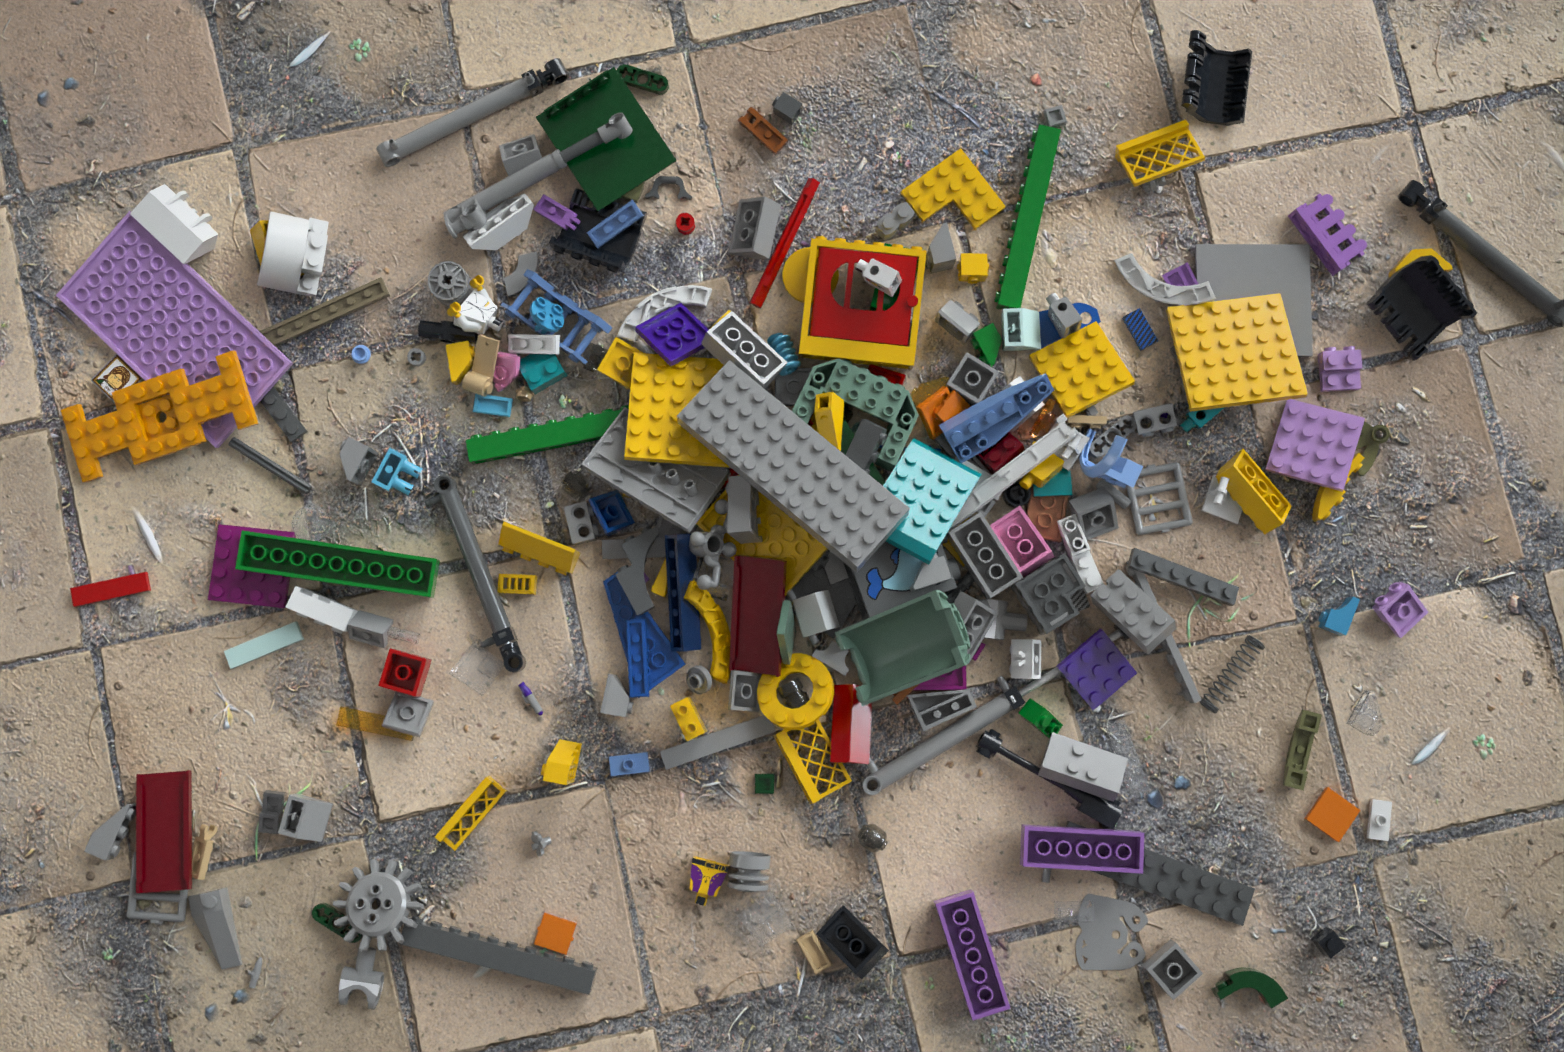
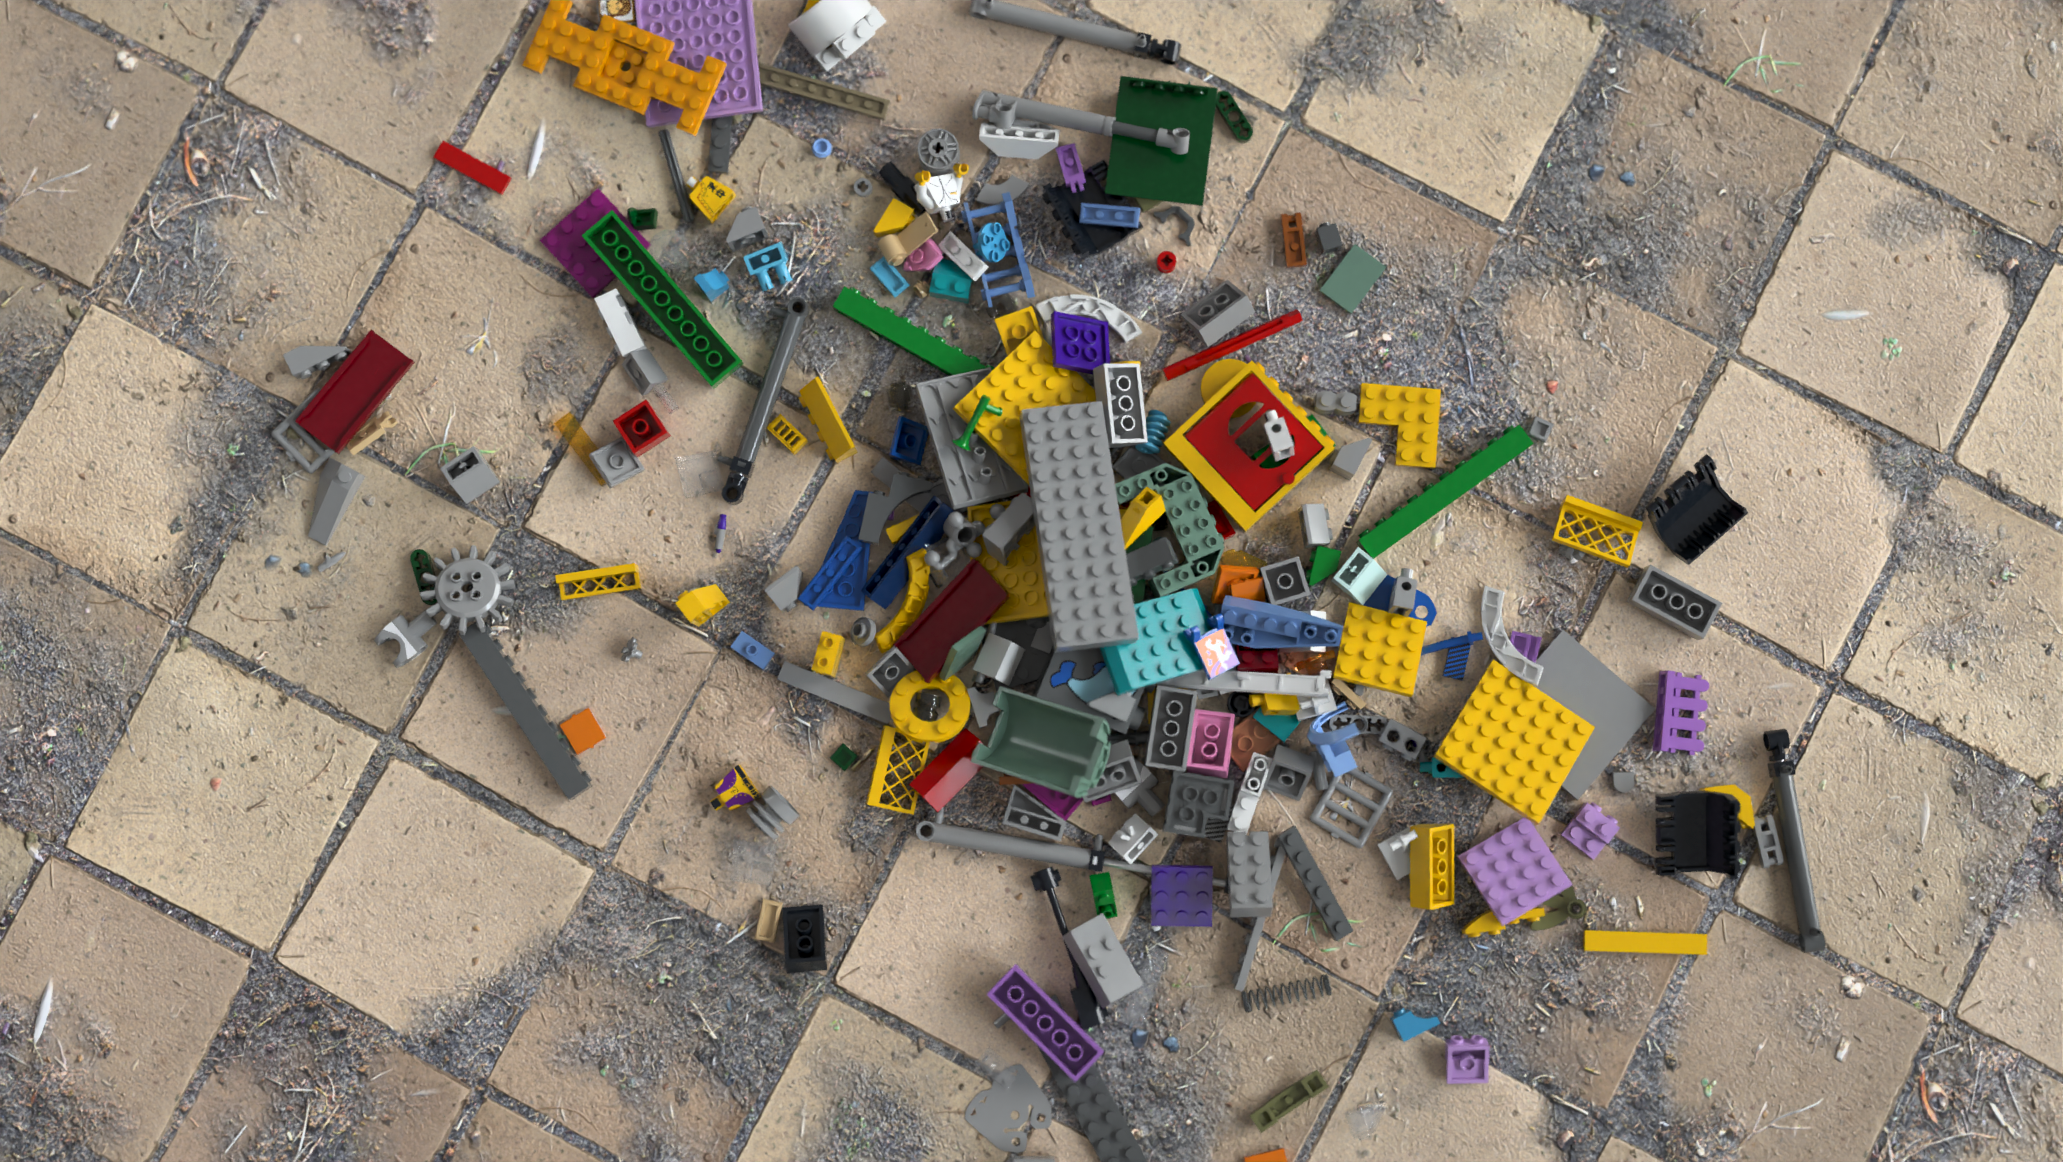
camera: 40 degrees right, 0 degrees up
light aqua tile [224,621,304,669] -> none
flat silver slope [258,790,285,834] -> none
light grey slope [499,134,542,176] -> none
light grey brick [564,501,599,546] -> none
clear smoke head [858,823,888,853] -> none
medium lavender brick [934,889,1011,1020] -> none
yellow head [957,253,989,284] -> none
none -> dark green plate [627,207,658,231]
none -> yellow torso [686,176,736,224]
none -> dark azure arch [694,268,730,302]
none -> green piece [952,395,1003,451]
none -> flag [1183,613,1240,680]
none -> sand green tile [1319,244,1386,315]
none -> blue sword [1421,631,1483,656]
none -> yellow tile [1583,930,1707,955]
none -> light grey tile [1612,772,1634,793]
none -> light grey brick [1627,565,1722,640]
none -> light grey plate [1753,813,1784,869]

